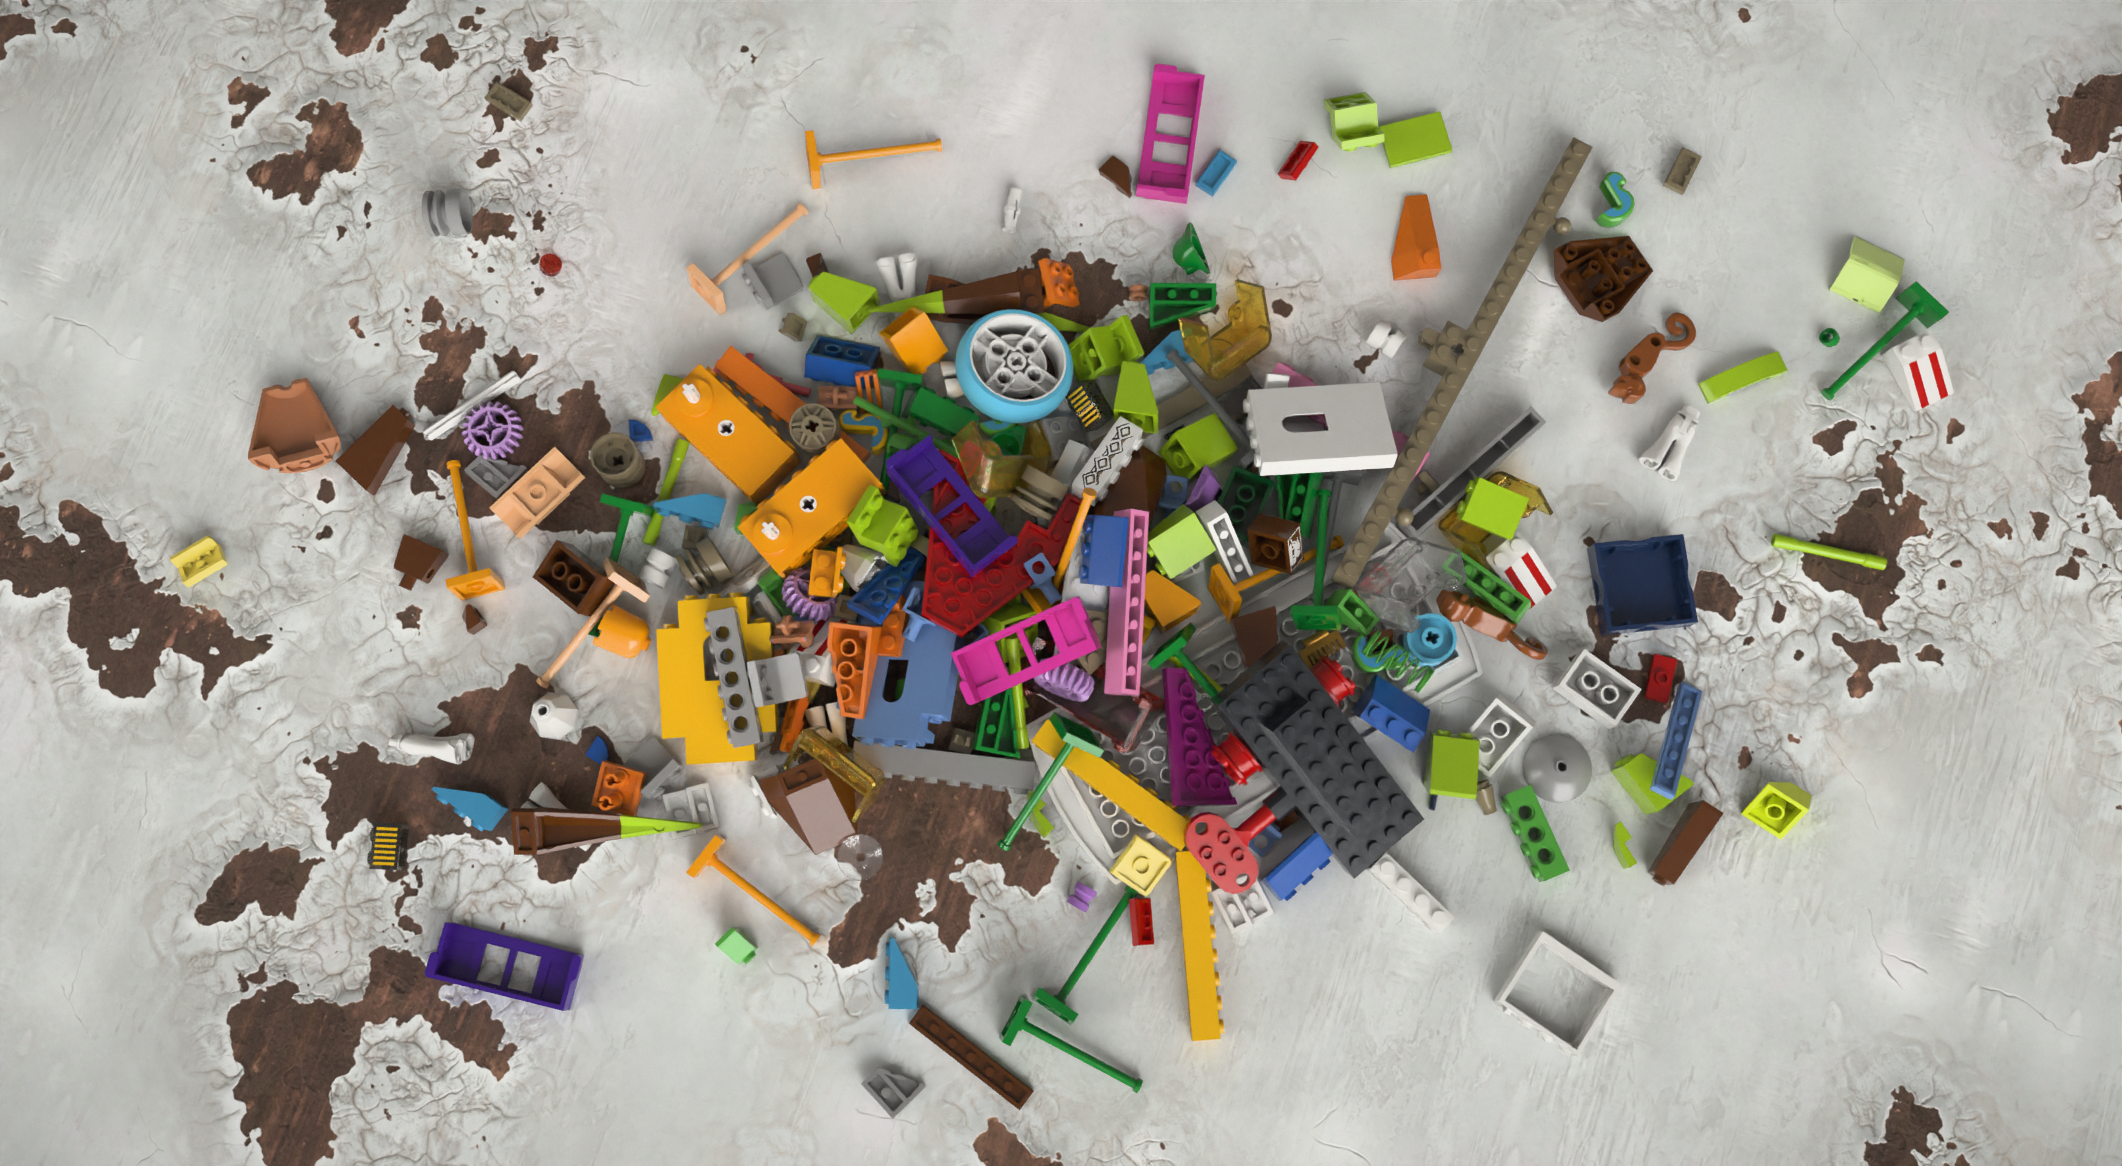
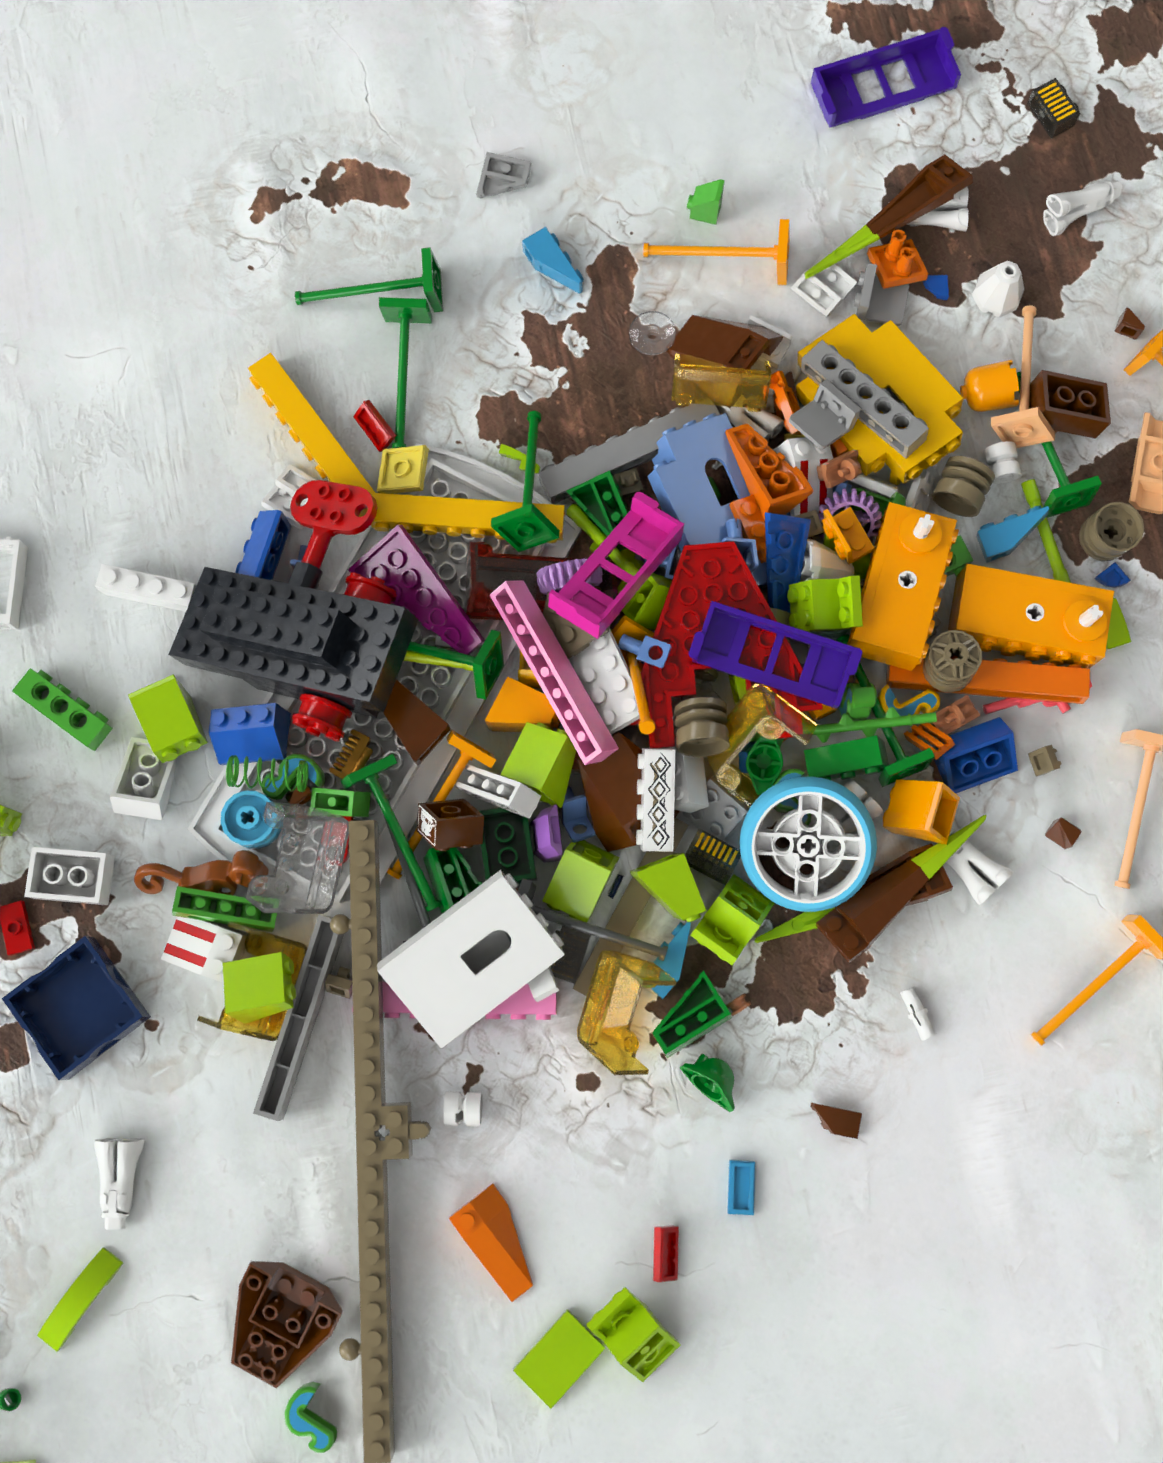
camera: 150 degrees right, 0 degrees up
dark azure slope [431,787,508,831] -> none
dark tan tile [682,525,709,551] -> none
light grey bracket [742,254,803,310] -> none
lime slope [808,272,881,335] -> none
reddish brown tile [909,1004,1034,1110] -> none
orange plate [1038,258,1080,309] -> none
medium lavender wheel [1066,881,1097,913] -> none
blue slope [1078,515,1129,587] -> none
dark pink piece [1136,64,1205,204] -> none
dark tan cone [1476,779,1497,815] -> none
light grey dish [1523,734,1592,803] -> none
dark orange animal [1608,313,1696,404] -> none

